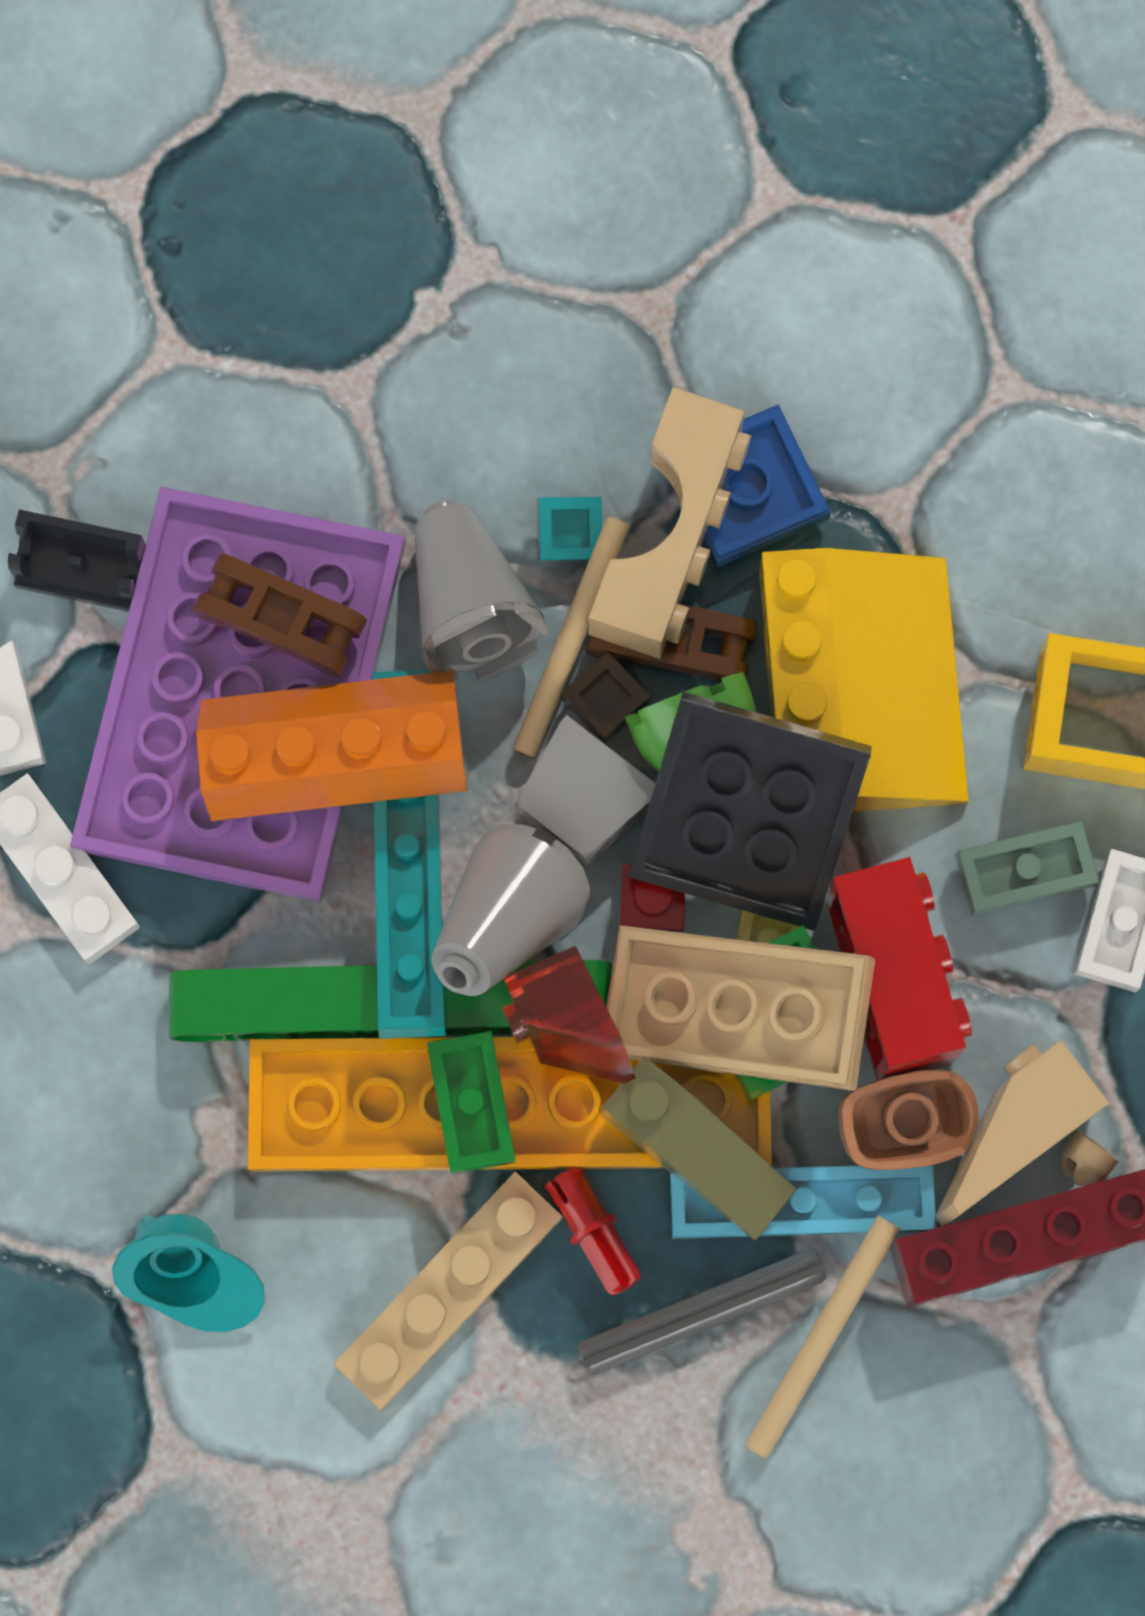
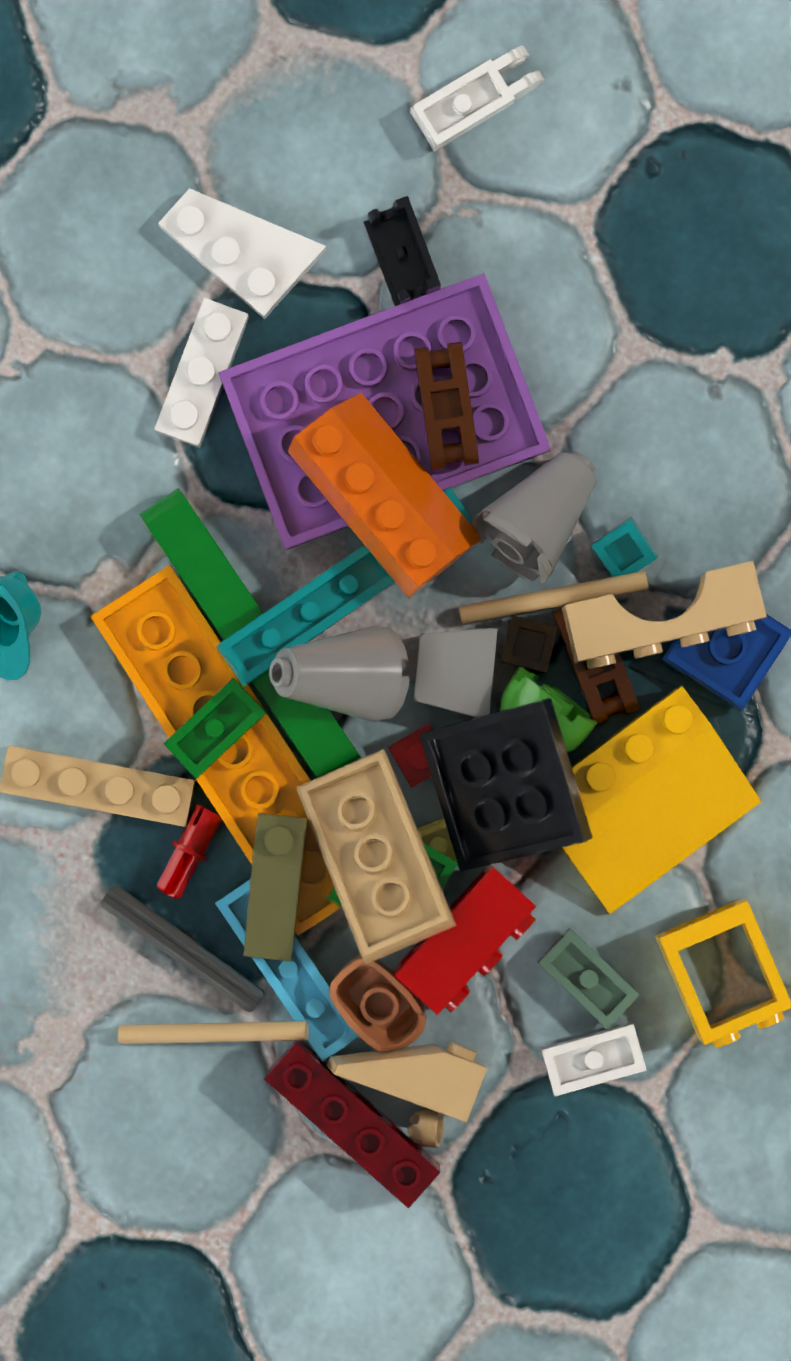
camera: 50 degrees right, 10 degrees up
clear red slope [502,946,636,1084] -> none

